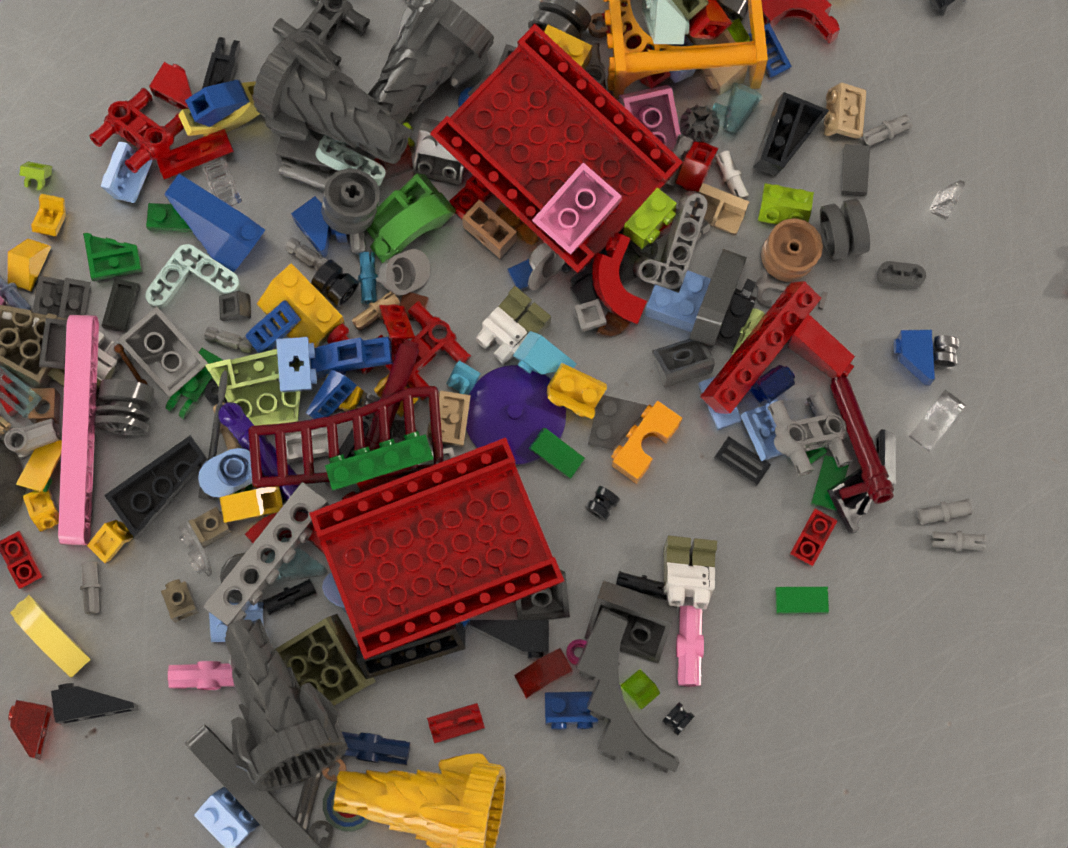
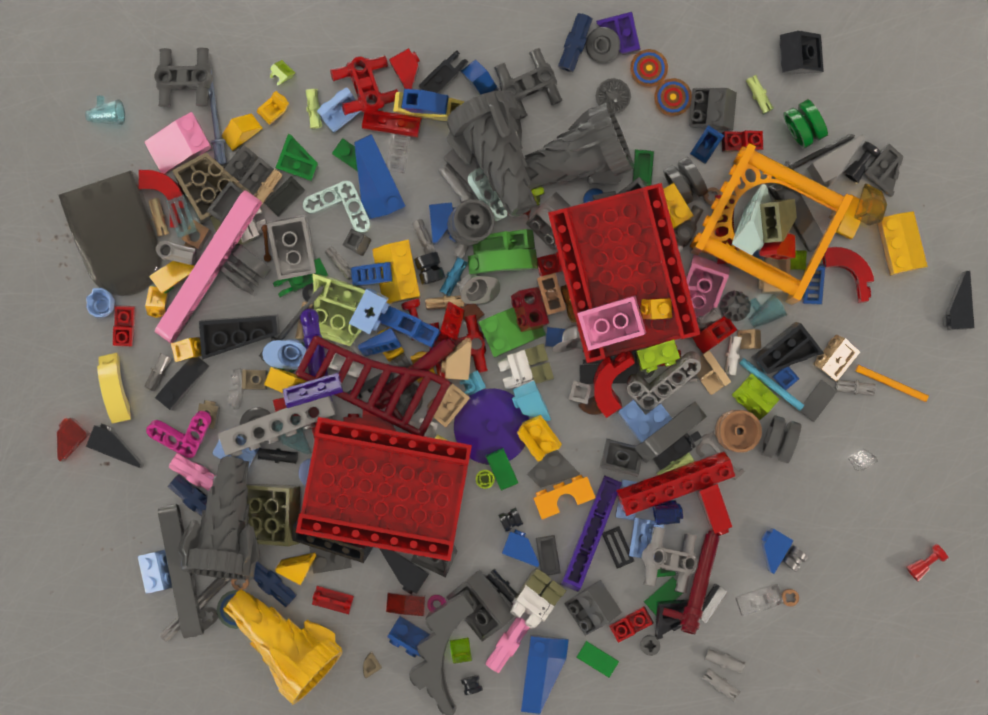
camera: 35 degrees right, 10 degrees up
green brick [325,431,433,491] -> none
dark grey beam [877,261,926,289] -> none
none -> dark pink beam [146,411,211,458]
none -> black slope [155,357,209,410]
none -> dark blue piece [167,474,207,517]
none -> tan axle [254,169,282,205]
none -> yellow slope [275,552,316,585]
none -> tile [283,373,343,408]
none -> yellowish green pin [305,89,322,129]
none -> dark grey wing [309,546,352,574]
none -> dark tan tile [363,652,382,678]
none -> tan slope [441,338,472,380]
none -> blue slope [461,59,497,95]
none -> lime wheel [475,470,495,489]
none -> bright green slope [478,302,546,358]
none -> blue slope [502,529,539,567]
none -> dark red brick [511,287,549,332]
none -> blue wedge [521,634,569,714]
none -> dark grey tile [536,535,561,575]
none -> dark purple slope [560,475,622,592]
none -> dark grey slope [564,580,622,636]
none -> green tile [632,149,654,186]
none -> yellow bracket [640,298,672,319]
none -> dark grey wheel [640,635,660,656]
none -> tan slope [737,329,761,349]
none -> medium azure bar [739,358,804,411]
none -> blue tile [772,367,799,390]
none -> medium nougat bush [781,589,799,607]
none -> light orange bar [855,364,929,402]

